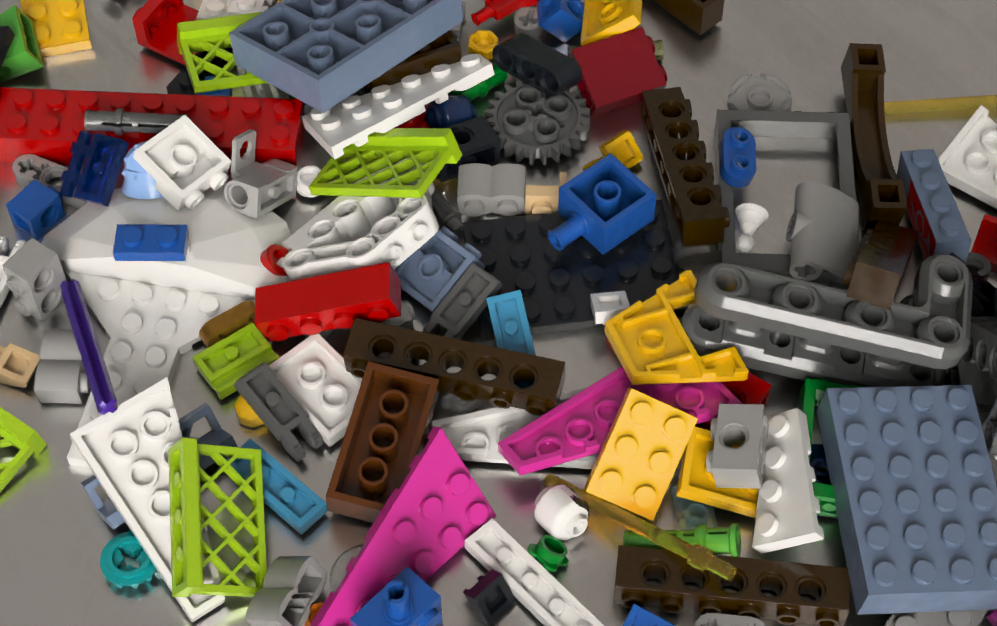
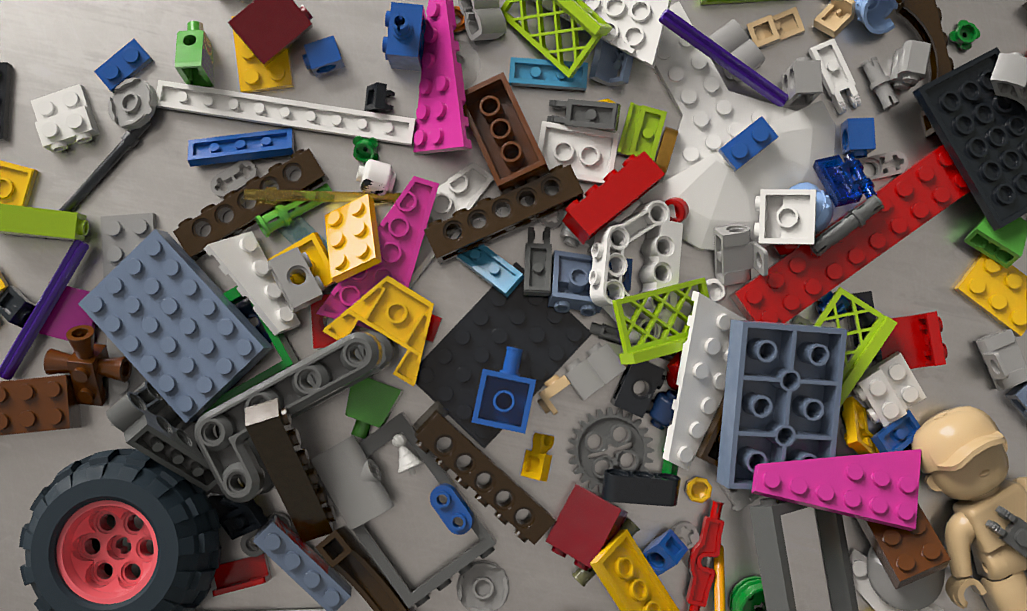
camera: 140 degrees right, 30 degrees up
white tile [590,291,630,325] -> none

